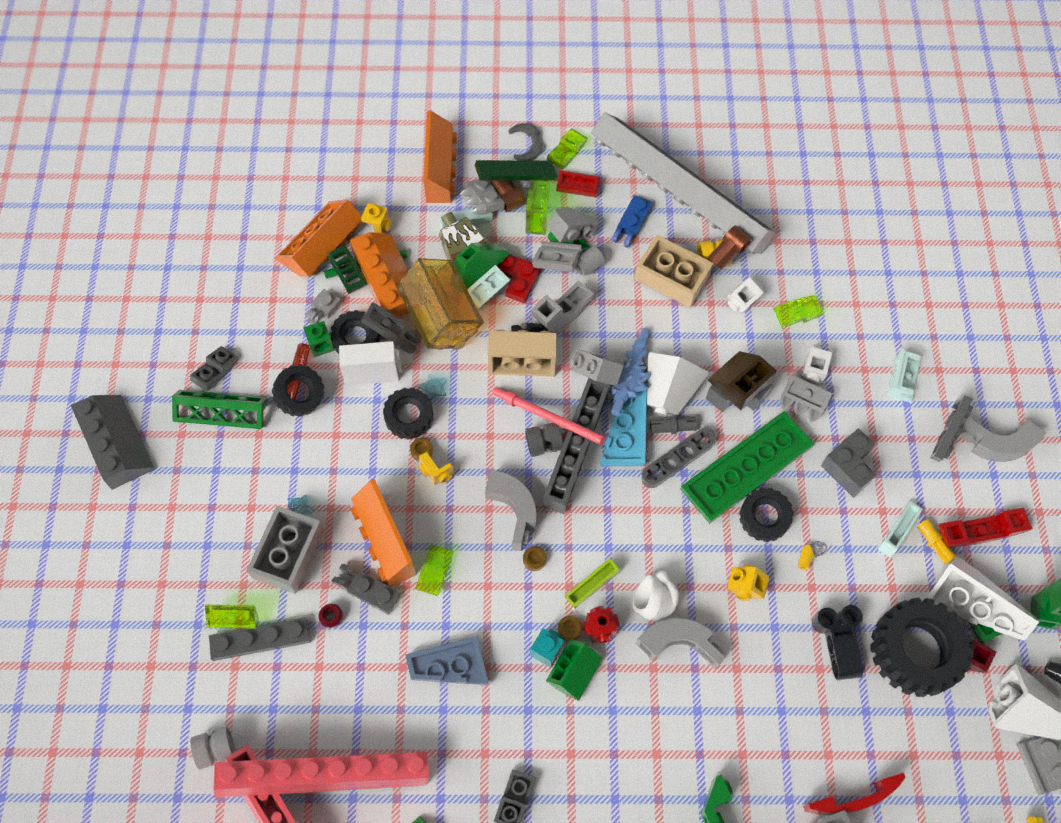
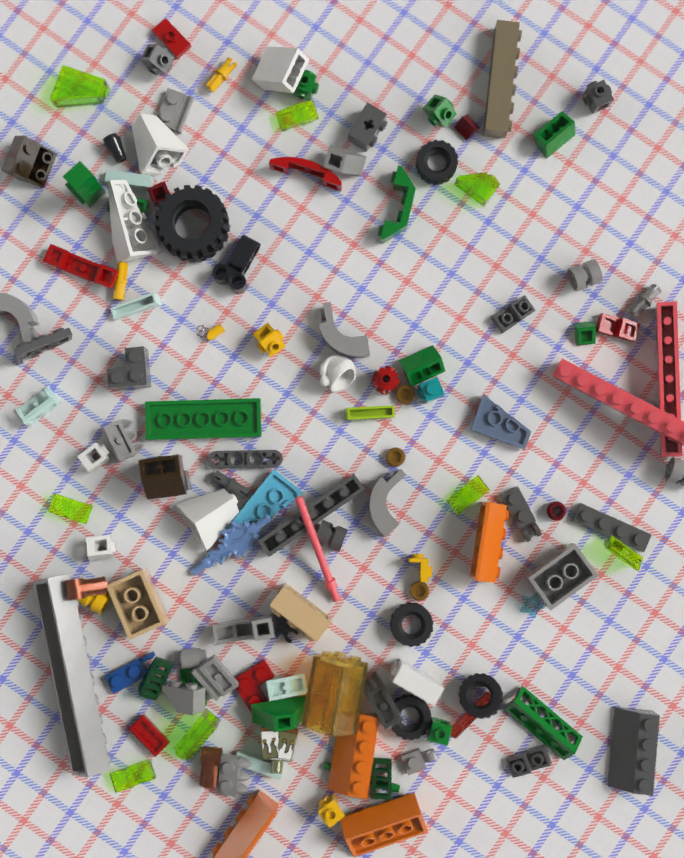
camera: 145 degrees left, 20 degrees up
clear light blue plate [419,373,447,400] -> none
dark green tile [474,160,557,181] -> none
dark grey piece [508,123,543,160] -> none
light grey brick [571,349,624,386] -> none
black tyre [739,488,794,542] -> none
none -> light aqua piece [105,170,154,190]
none -> dark green slope [138,657,174,701]

